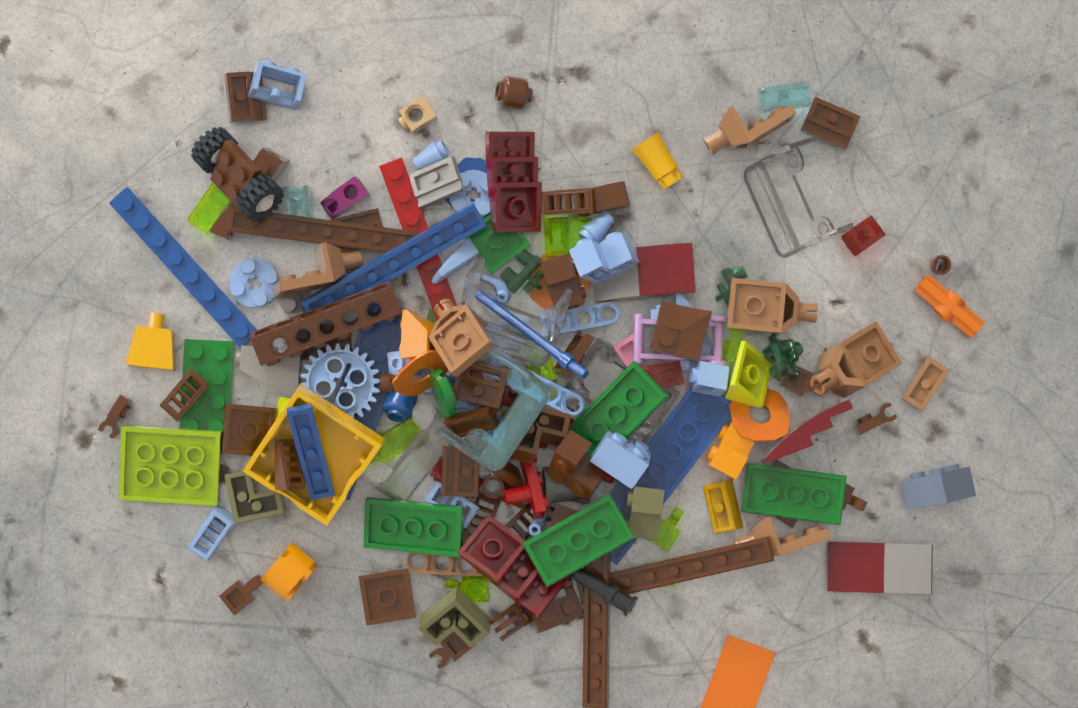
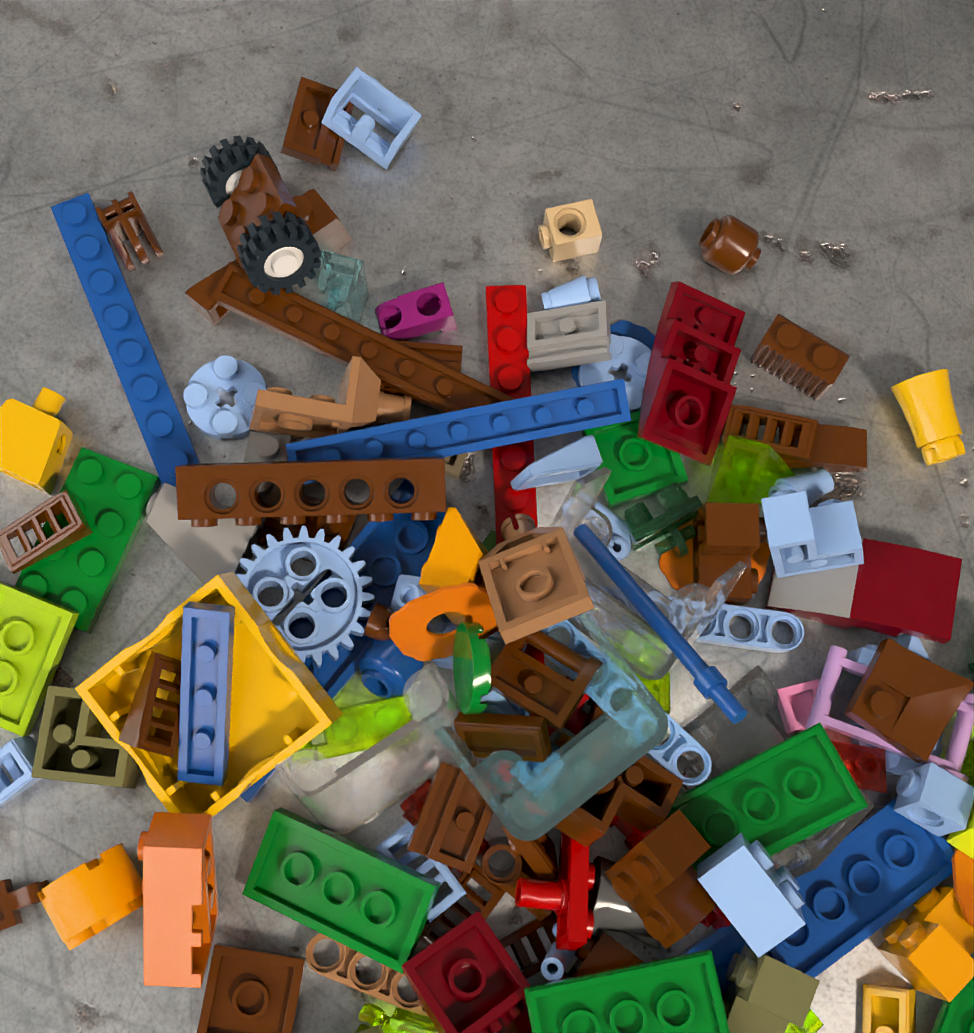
camera: 10 degrees right, 10 degrees down
clear neon green plate [186,182,231,235] -> none
reddish brown tile [221,404,276,456] -> none
reddish brown plate [552,331,594,379] -> none
none -> reddish brown arm [95,191,164,272]
none -> wedge [138,812,219,988]
none -> reddish brown brick [750,313,850,401]

